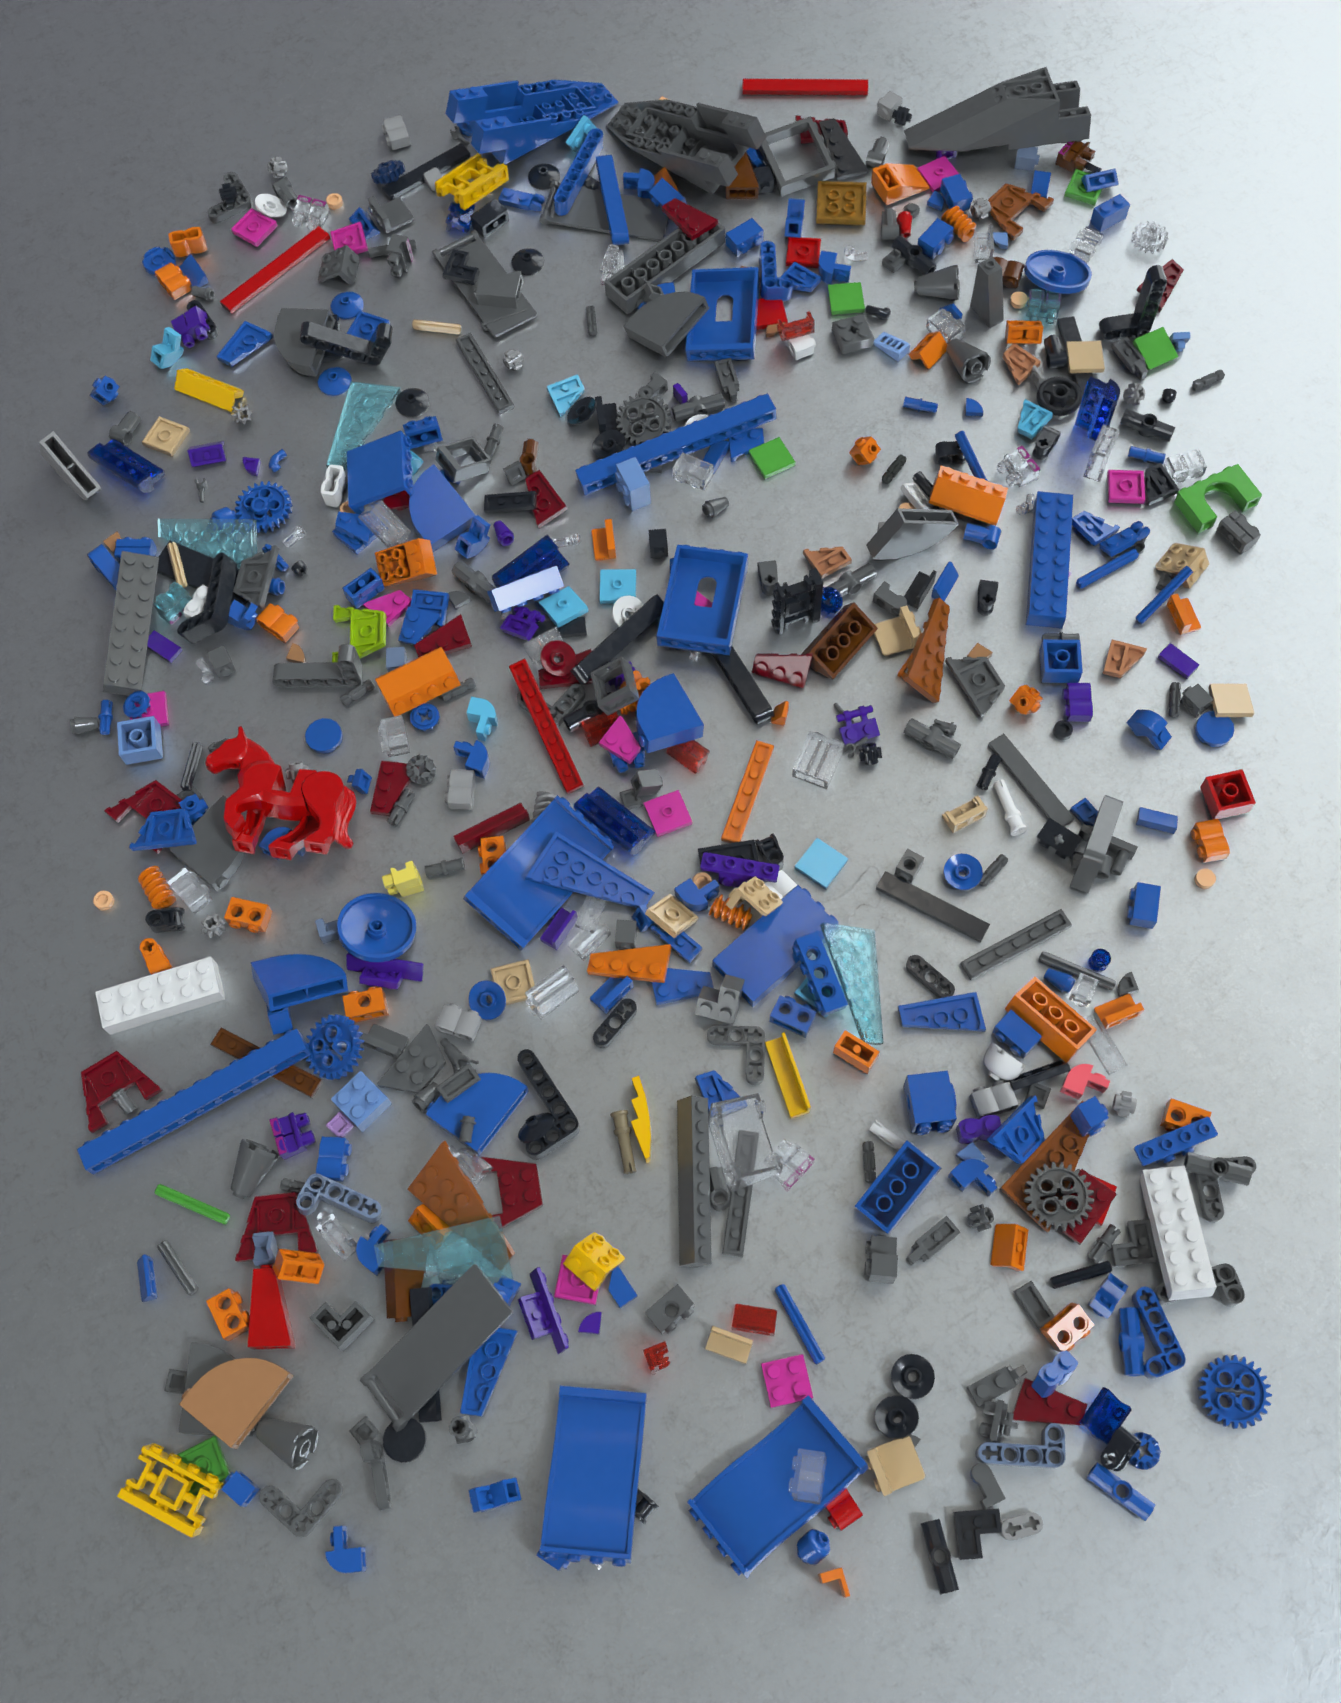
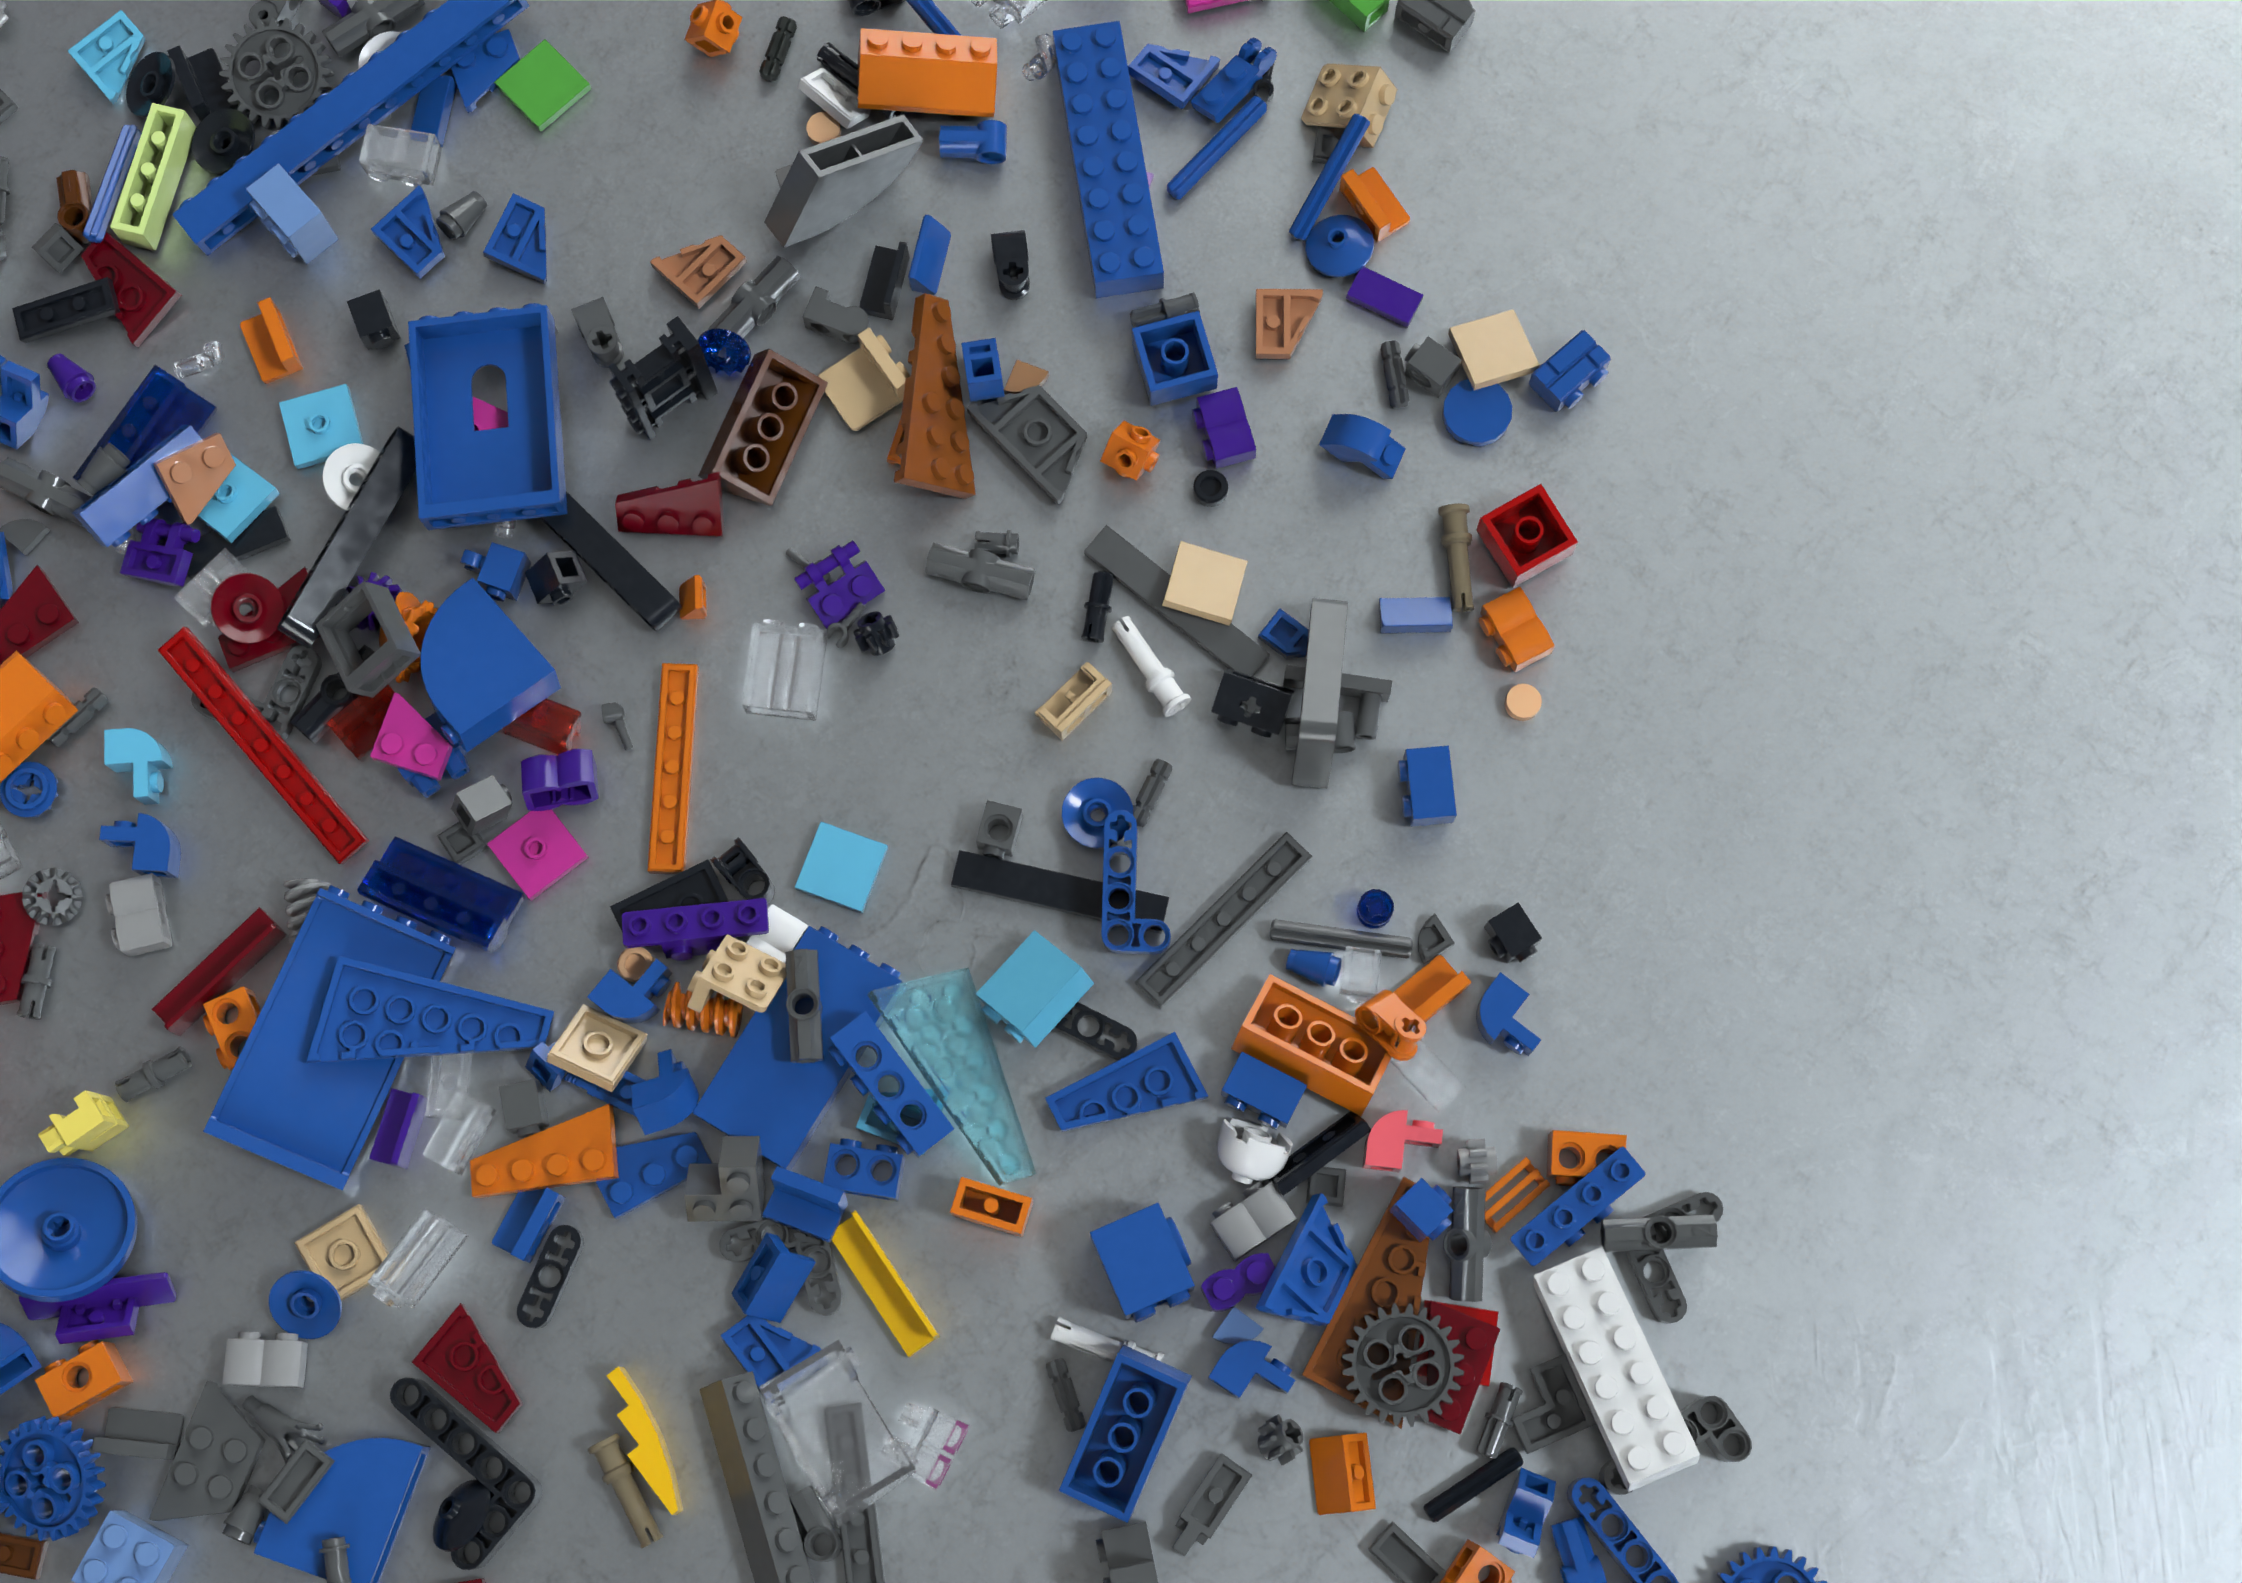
camera: 20 degrees left, 10 degrees up
none -> dark grey cone [77,443,131,496]
none -> axle [83,125,142,243]
none -> yellowish green brick [110,103,197,251]
none -> nougat wing [153,432,236,525]
none -> blue wing [371,186,445,279]
none -> dark red wing [412,1303,523,1434]
none -> blue brick [460,542,531,602]
none -> blue wing [483,193,547,285]
none -> dark purple brick [521,749,599,811]
none -> black brick [525,550,588,606]
none -> dark grey hand [601,702,633,750]
none -> blue brick [631,1049,699,1135]
none -> blue panel [731,1232,816,1323]
none -> blue panel [762,1166,848,1243]
none -> dark grey piece [785,949,824,1063]
none -> blue brick [961,338,1005,402]
none -> medium azure brick [976,930,1094,1048]
none -> blue beam [1101,810,1171,955]
none -> tan tile [1162,541,1248,626]
none -> blue dish [1306,215,1374,277]
none -> orange piece [1355,990,1427,1061]
none -> dark tan pin [1438,503,1474,613]
none -> dark grey piece [1443,1186,1492,1302]
none -> blue brick [1476,972,1541,1056]
none -> black brick [1484,902,1542,963]
none -> orange tile [1485,1157,1551,1233]
none -> blue brick [1529,330,1611,412]

